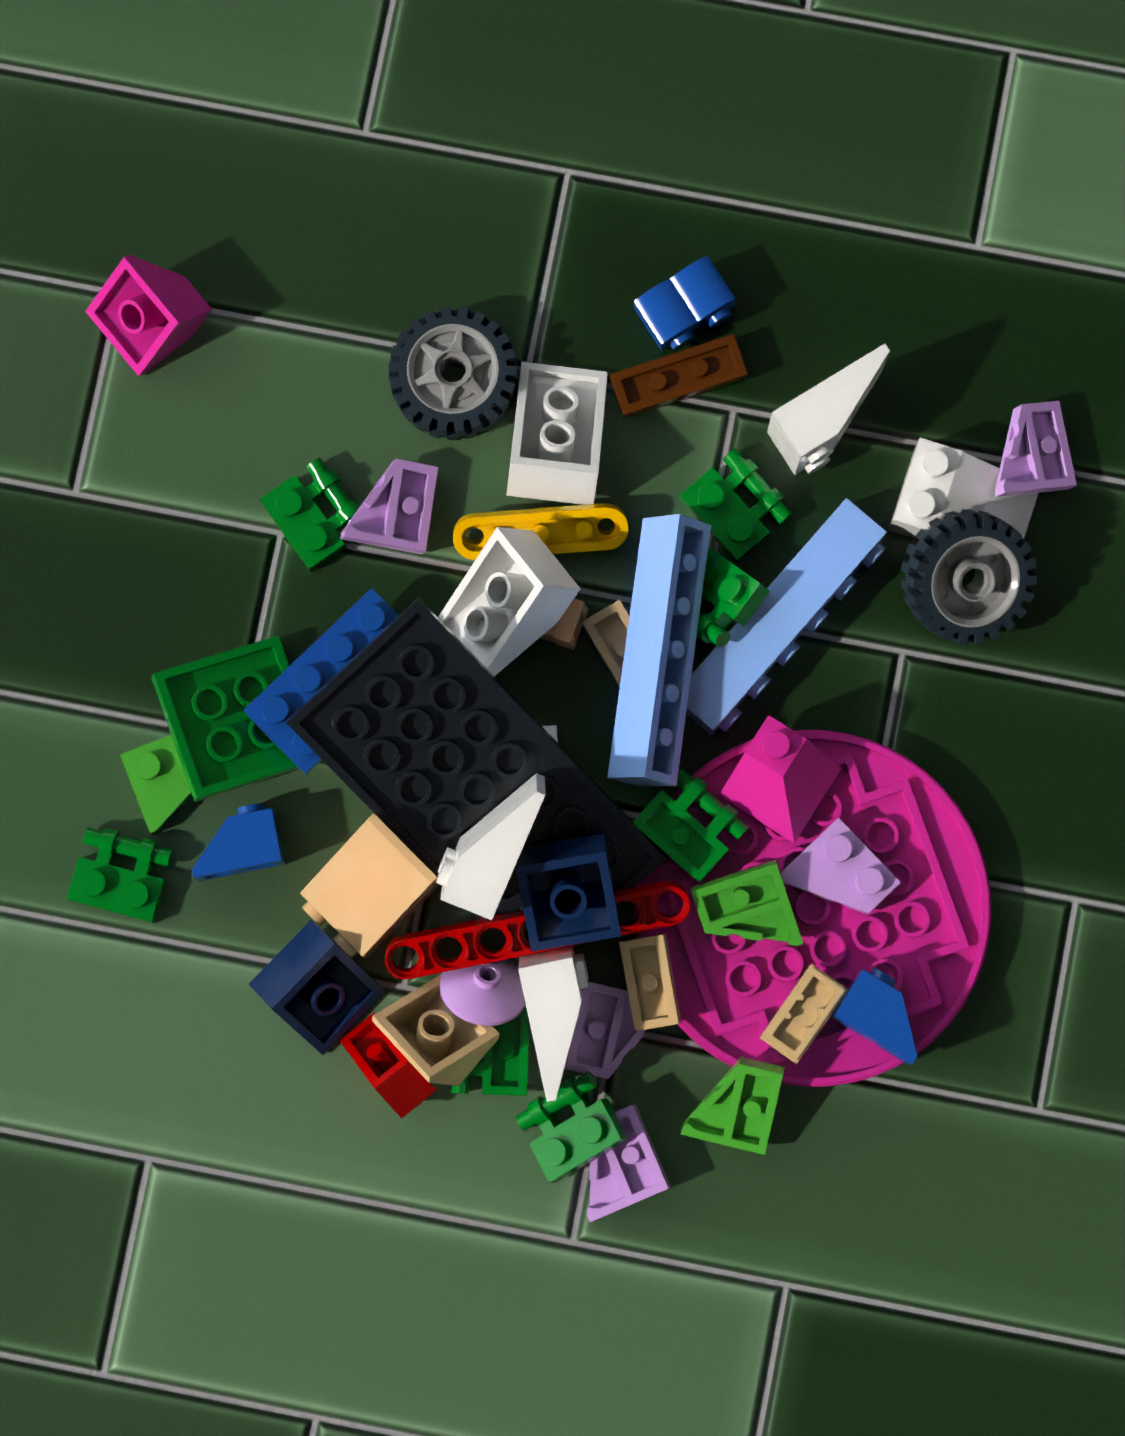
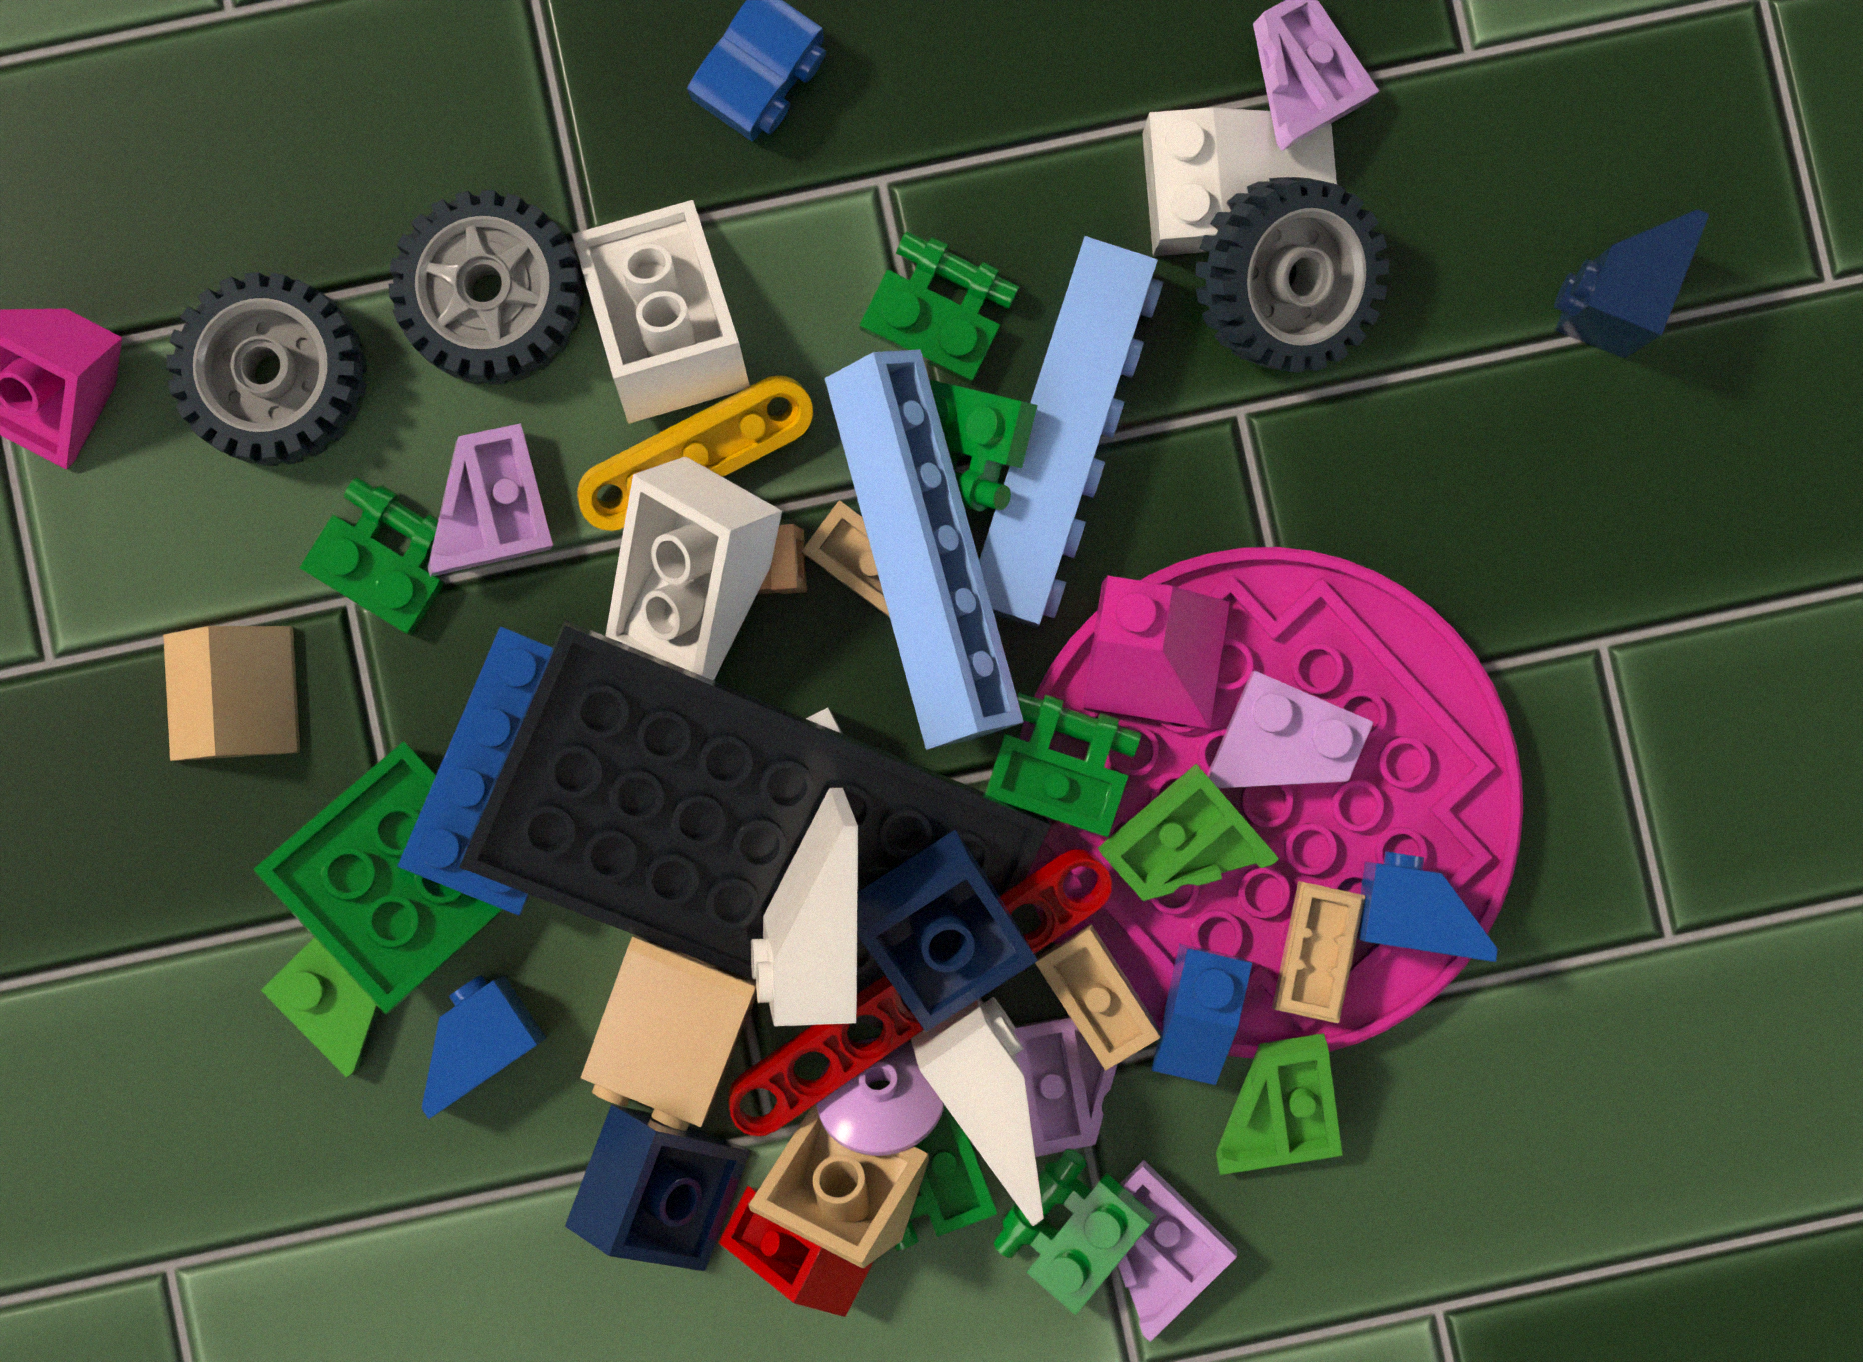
camera: 30 degrees left, 5 degrees up
green plate [66,827,173,923] -> none
reddish brown plate [610,334,748,419] -> none
white slope [767,344,890,475] -> none
none -> tan slope [163,626,300,761]
none -> wheel [166,272,367,466]
none -> blue slope [1151,943,1252,1085]

